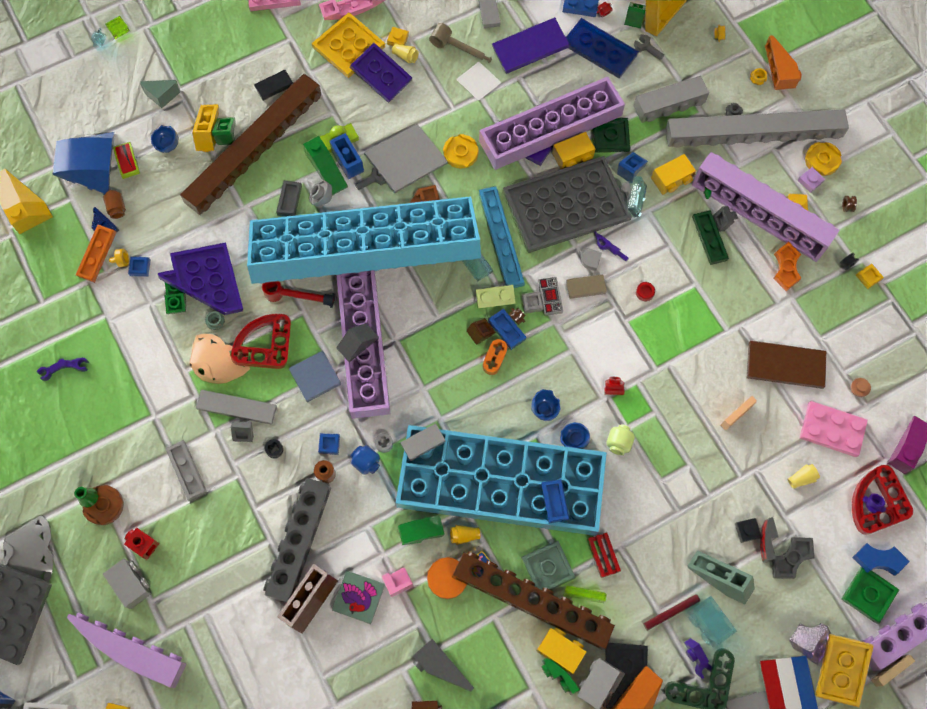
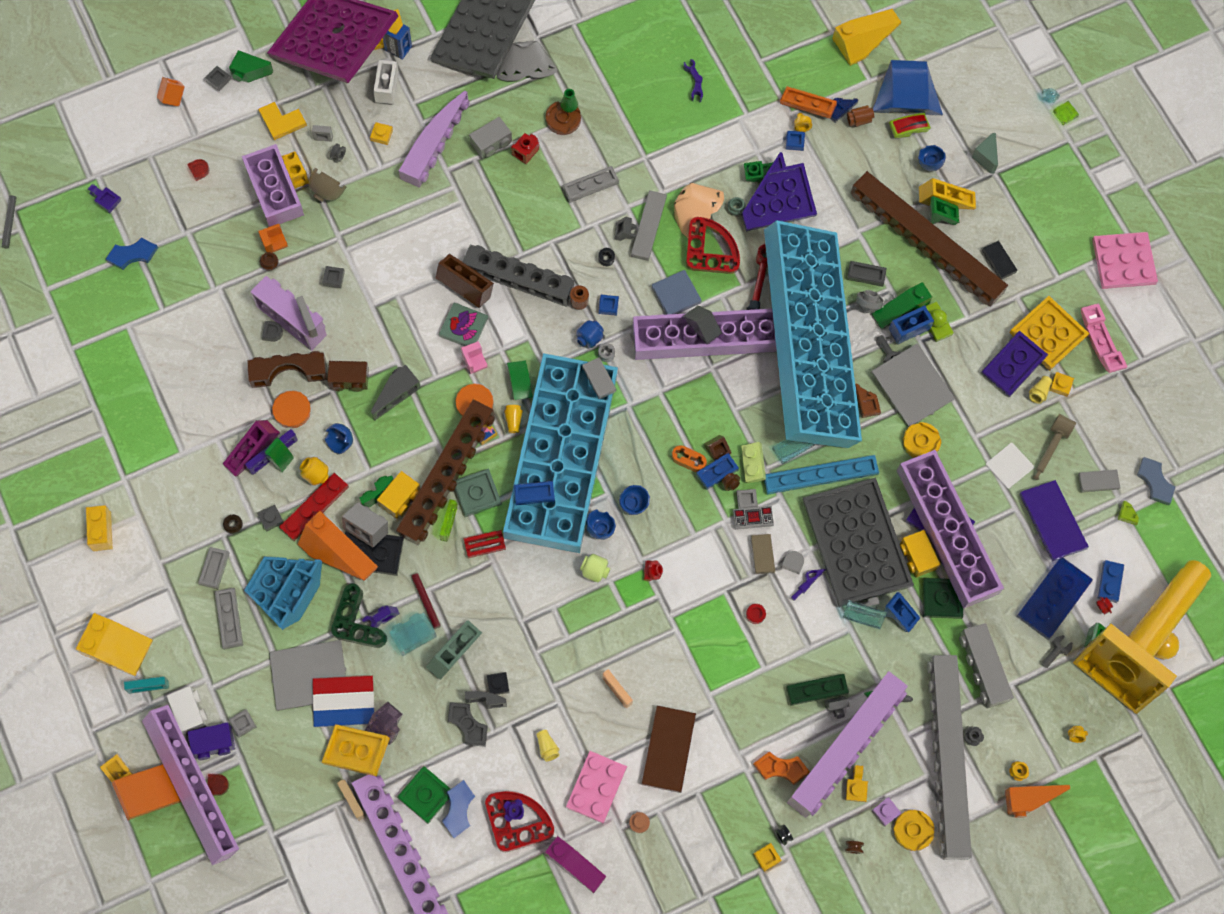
camera: 90 degrees right, 0 degrees up
yellow brick [651,154,696,195] -> none

